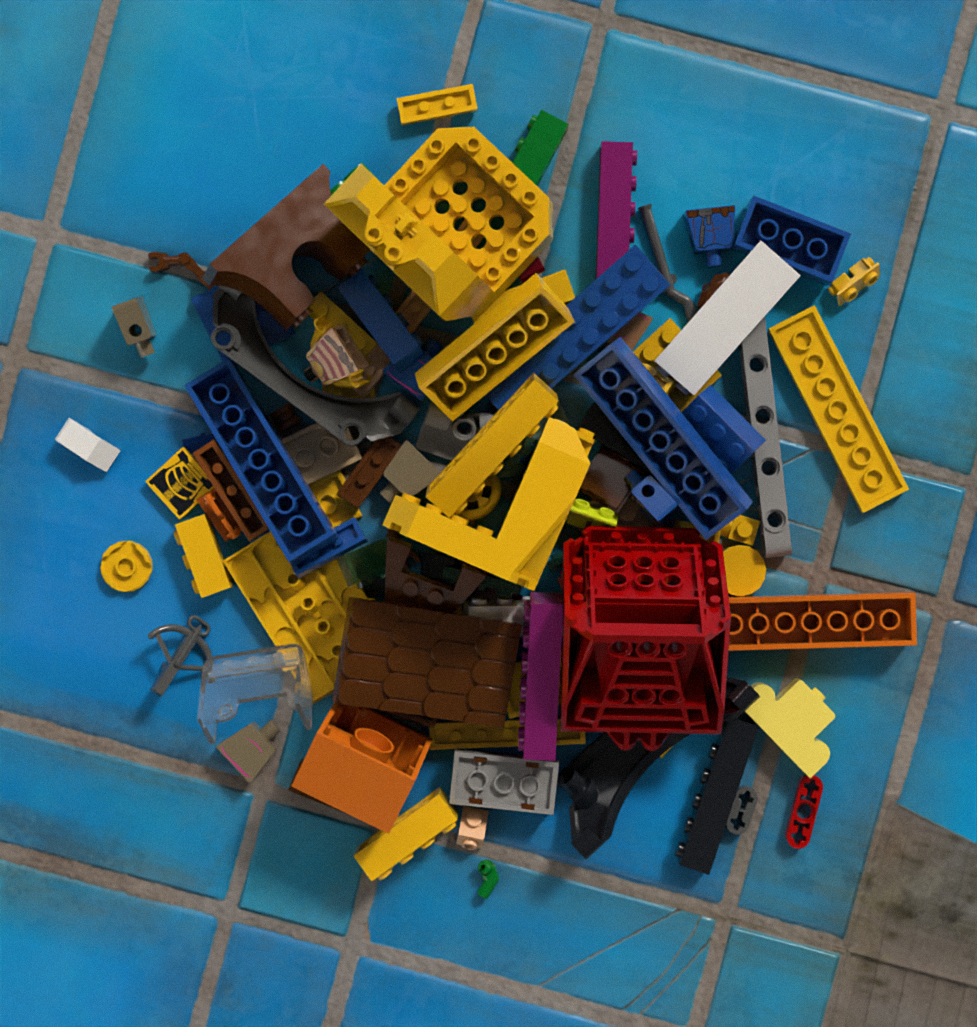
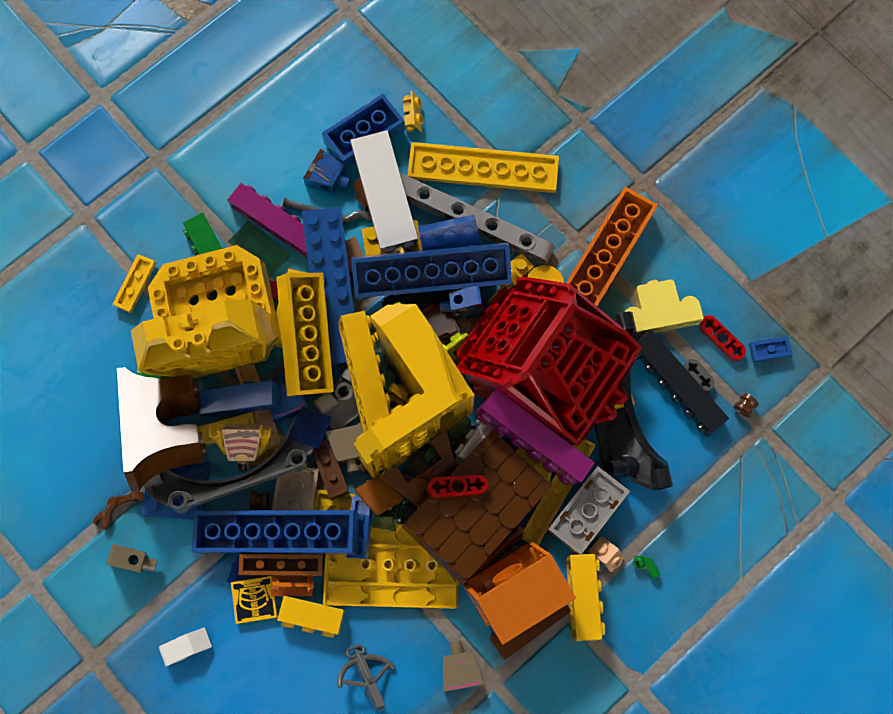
camera: 60 degrees left, 15 degrees down
yellow tile [100,541,153,592] -> none
clear windscreen [197,644,313,744] -> none
none -> clear green piece [228,220,290,278]
none -> clear blue piece [288,405,332,450]
none -> dark orange piece [355,476,403,516]
none -> yellow plate [388,382,411,404]
none -> red beam [427,475,488,498]
none -> reddish brown wheel [733,393,759,417]
none -> blue plate [749,336,793,363]

